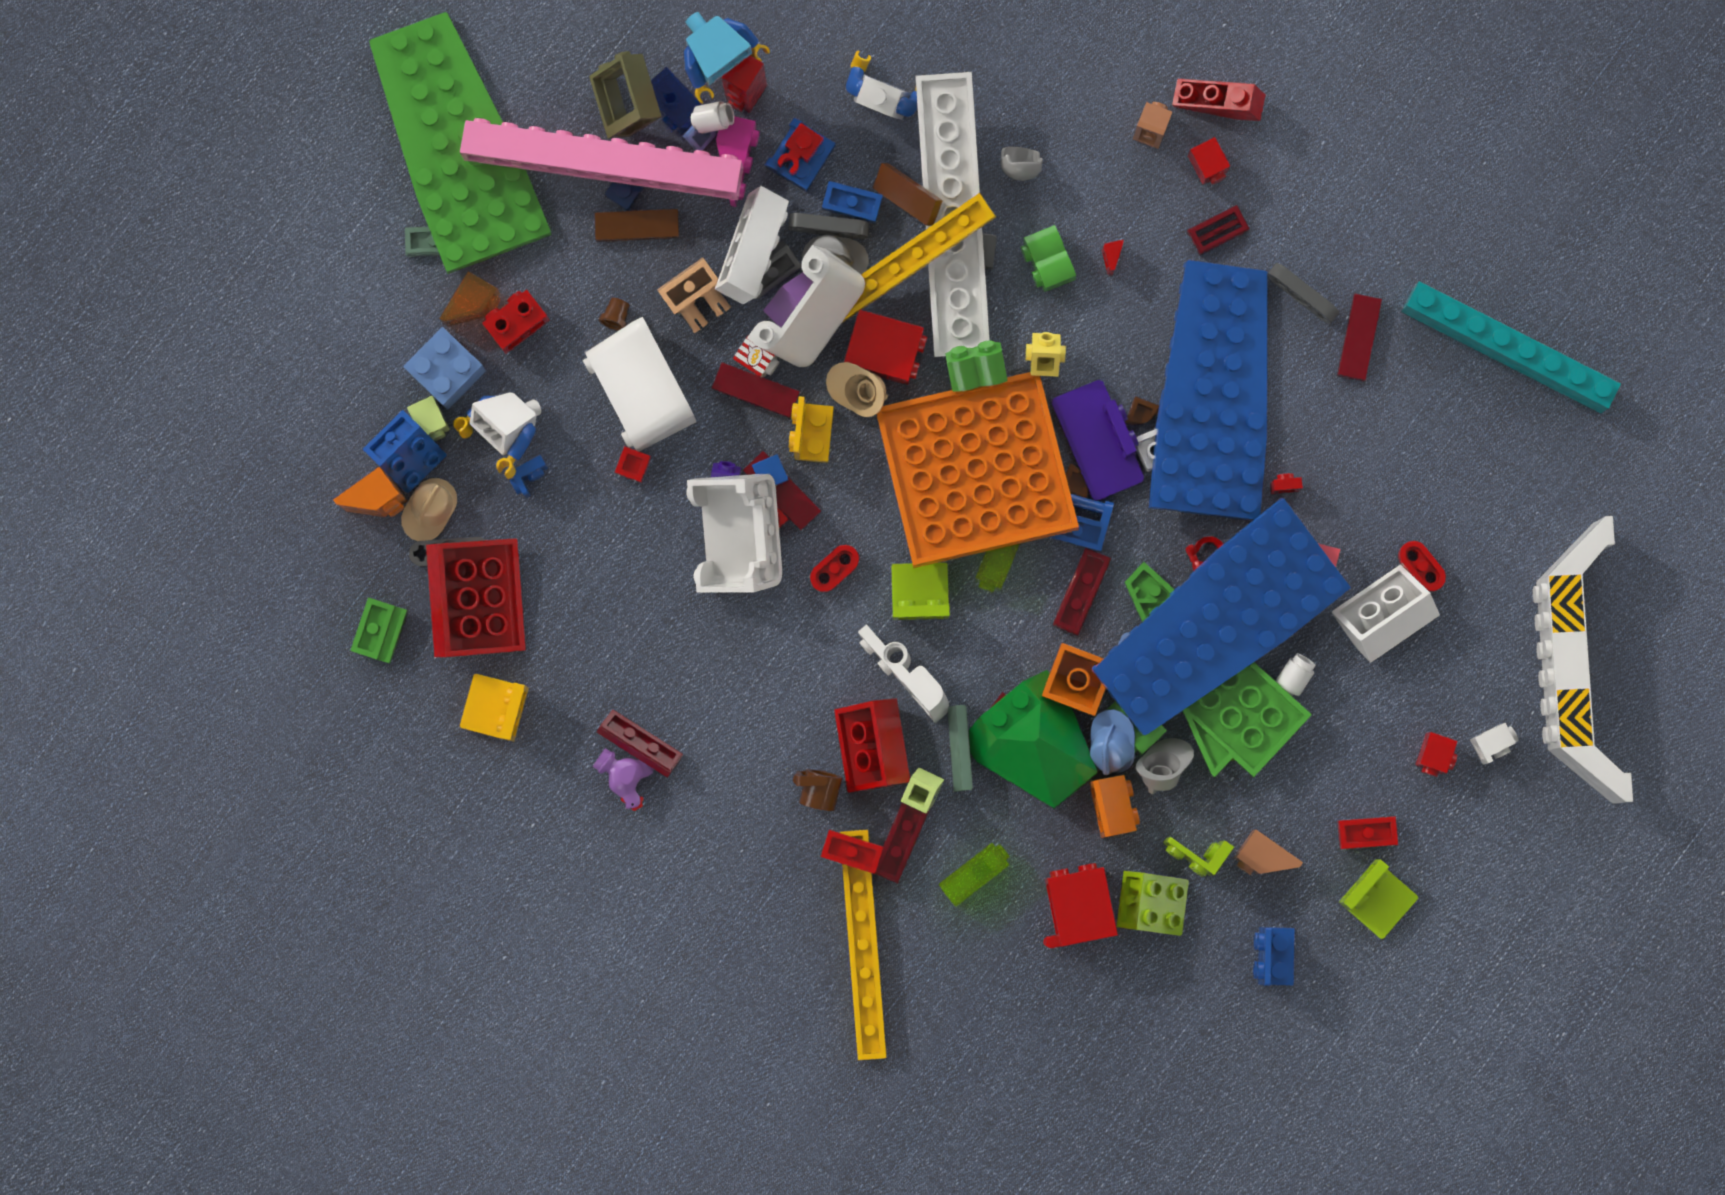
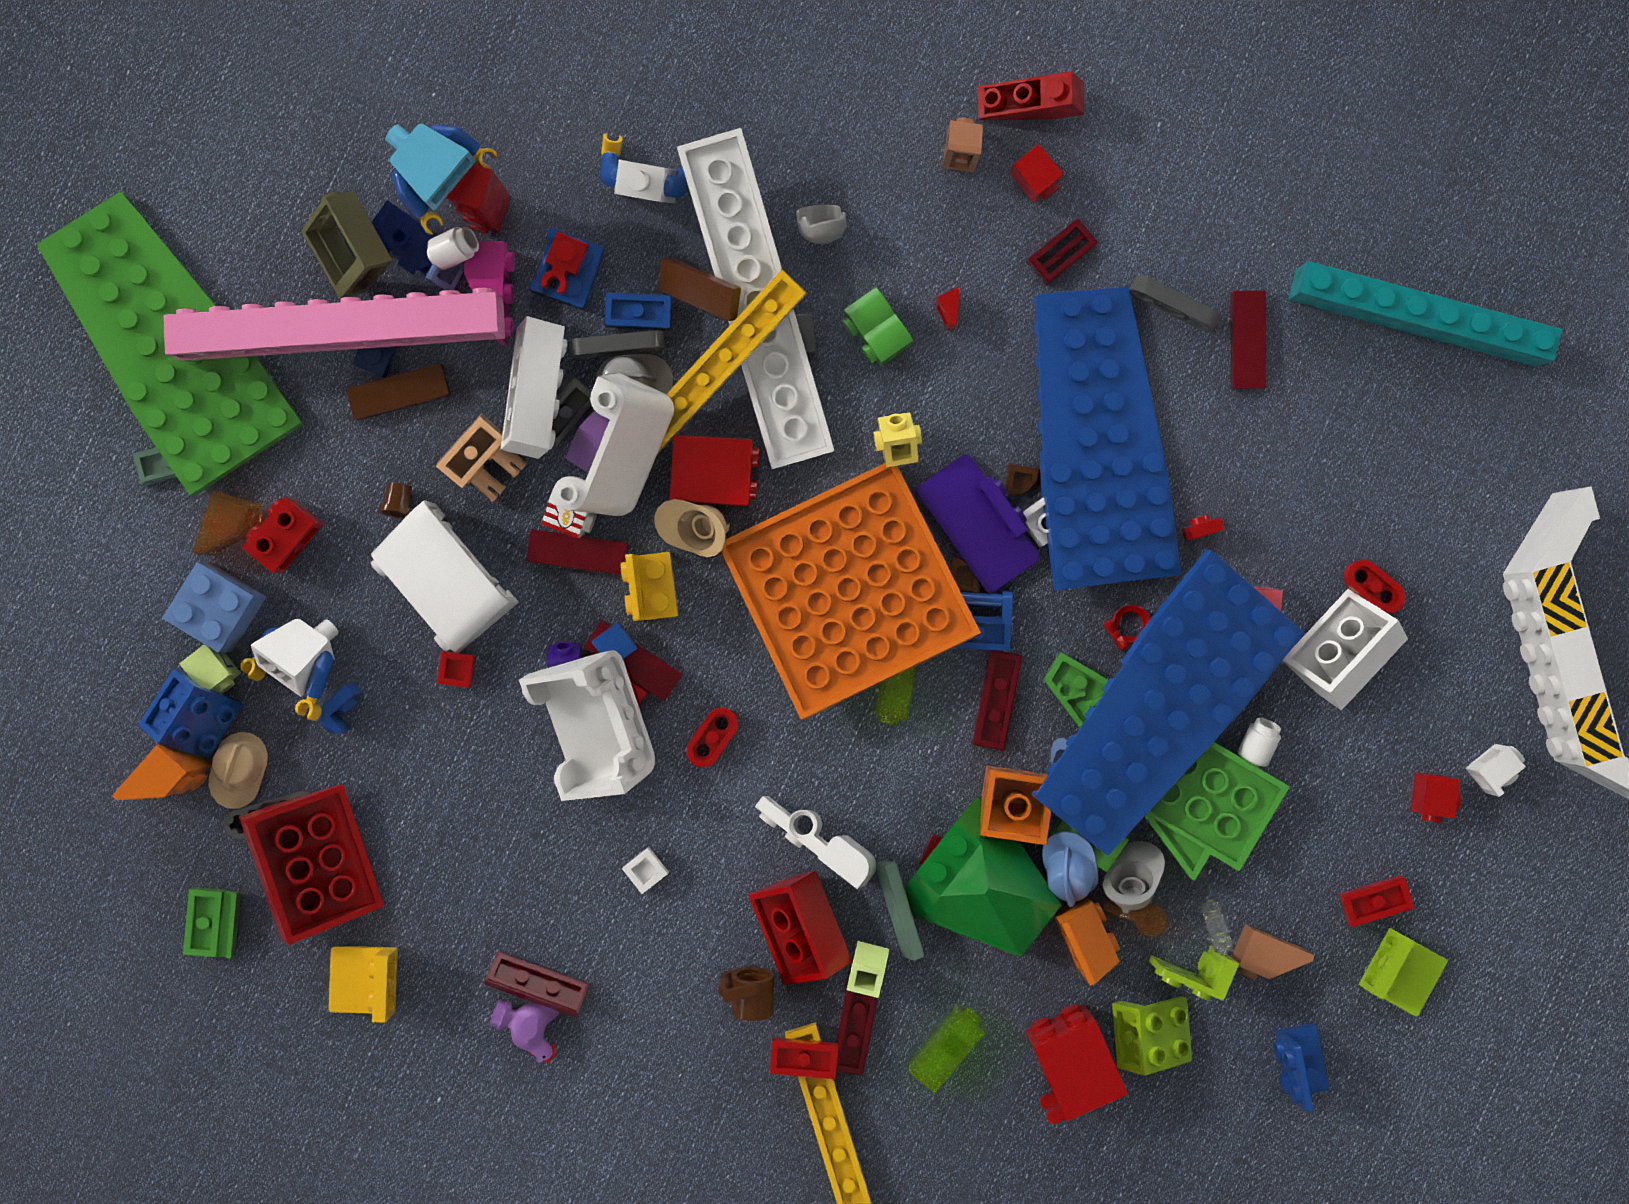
camera: 10 degrees left, 5 degrees up
lime bracket [891,563,950,620] -> none
bright green brick [945,340,1008,392] -> none
none -> white plate [622,847,669,894]
none -> clear orange plate [1102,900,1168,937]
none -> clear axle [1201,899,1233,956]

